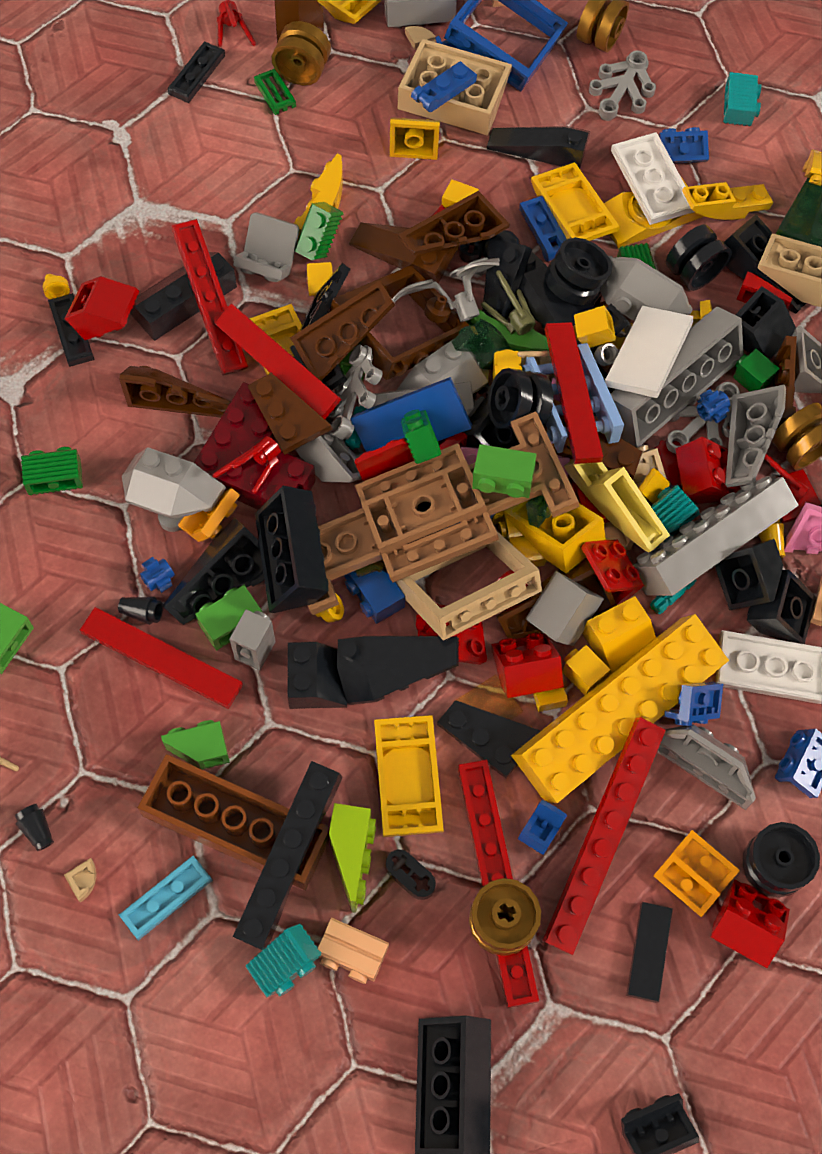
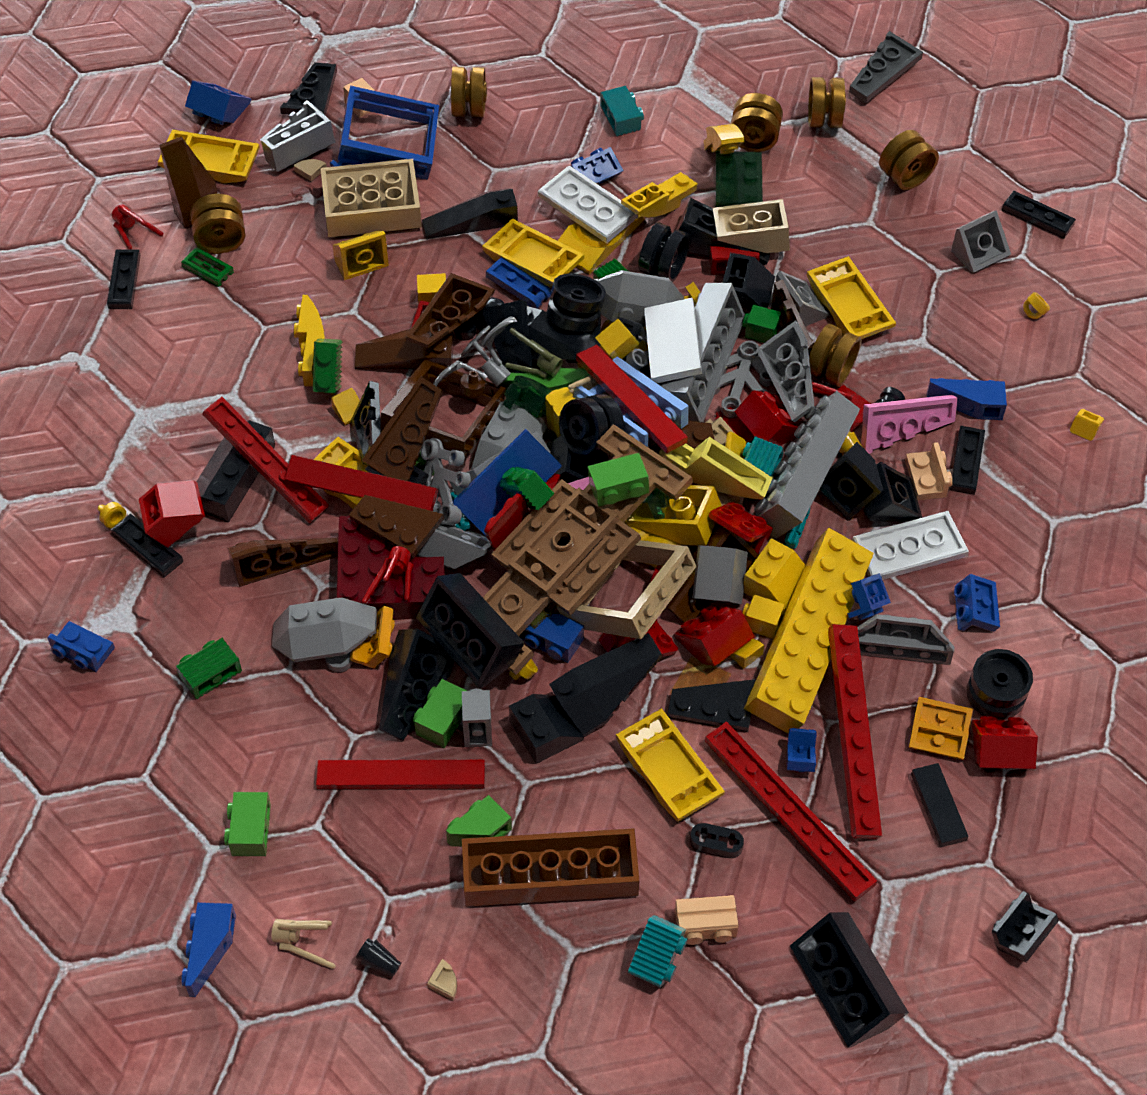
camera: 25 degrees left, 10 degrees down
black cone [118,597,163,625] -> none
medium azure tile [119,856,213,941] -> none
blue gear [139,557,175,593] -> none
light grey bracket [233,212,299,282] -> none
black arch [233,761,343,950] -> none
lime slope [329,803,376,913] -> none
blue plate [411,61,477,112] -> none
pearl gold wheel [469,878,541,956] -> none
light grey plant [589,50,656,121] -> none
blue gear [697,389,730,423] -> none

